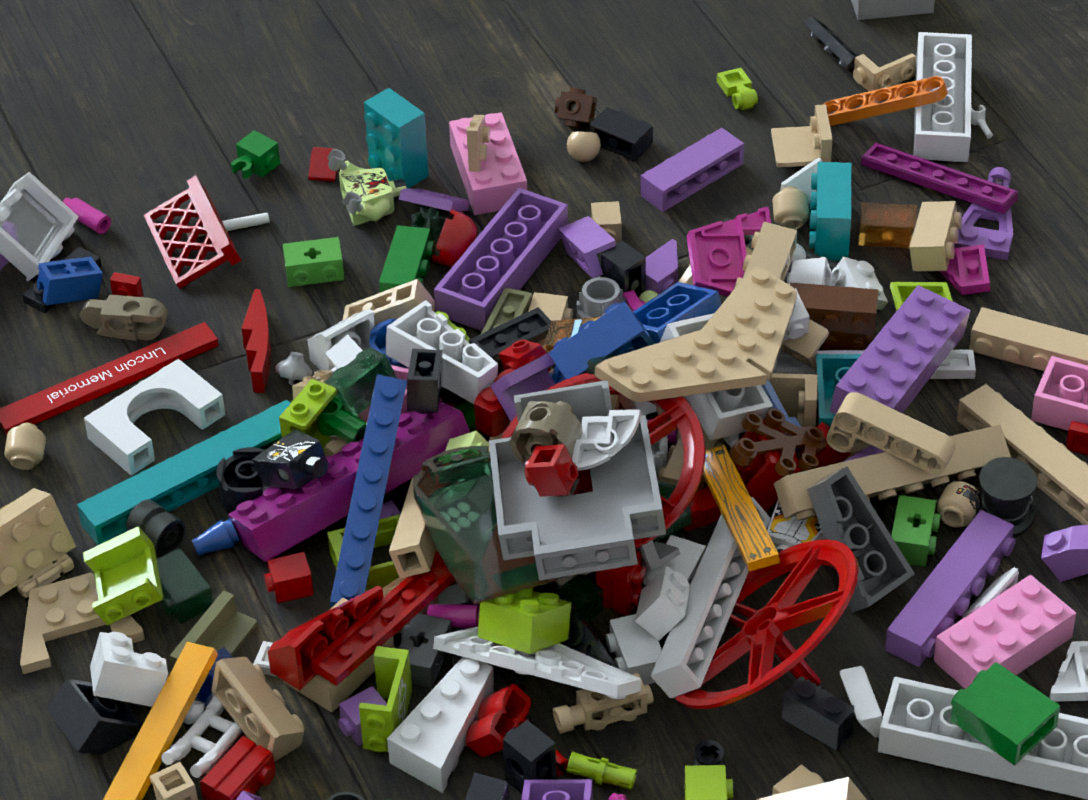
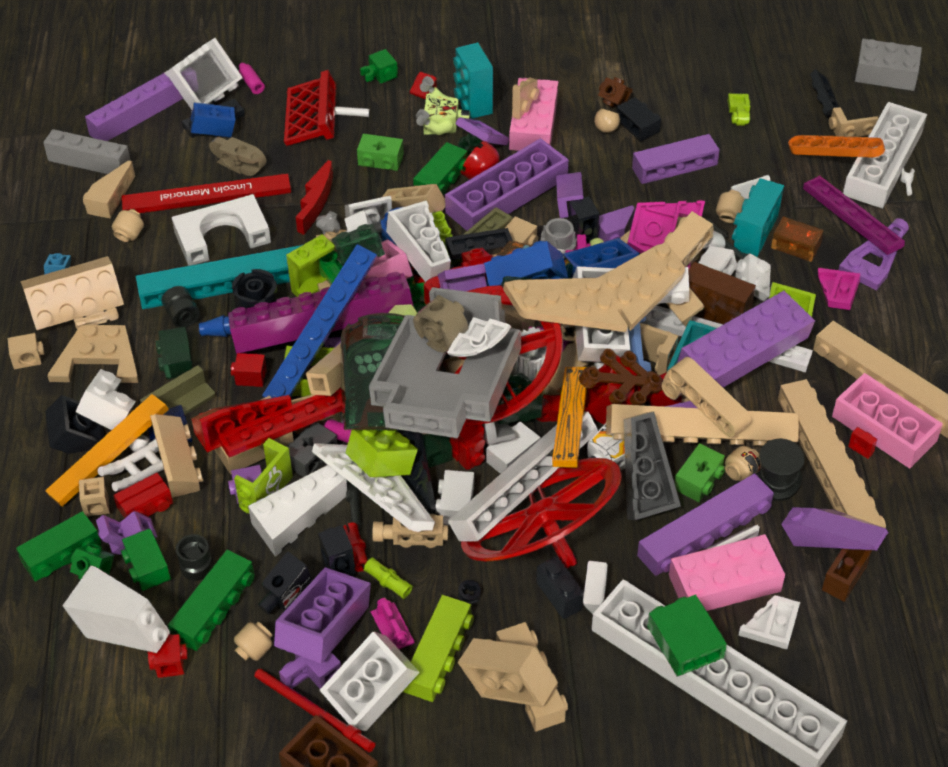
camera: 20 degrees right, 5 degrees up
lime panel [83,526,163,625] -> none
red plate [110,272,144,297] -> none
black torso [252,429,329,489] -> none
black brick [407,349,443,414] -> none
red brick [466,684,531,758] -> none
red brick [525,444,579,497] -> none
tan brick [591,201,622,244] -> none
white brick [635,566,690,641] -> none
tan bracket [771,105,833,167] -> none
tan brick [909,201,962,271] -> none

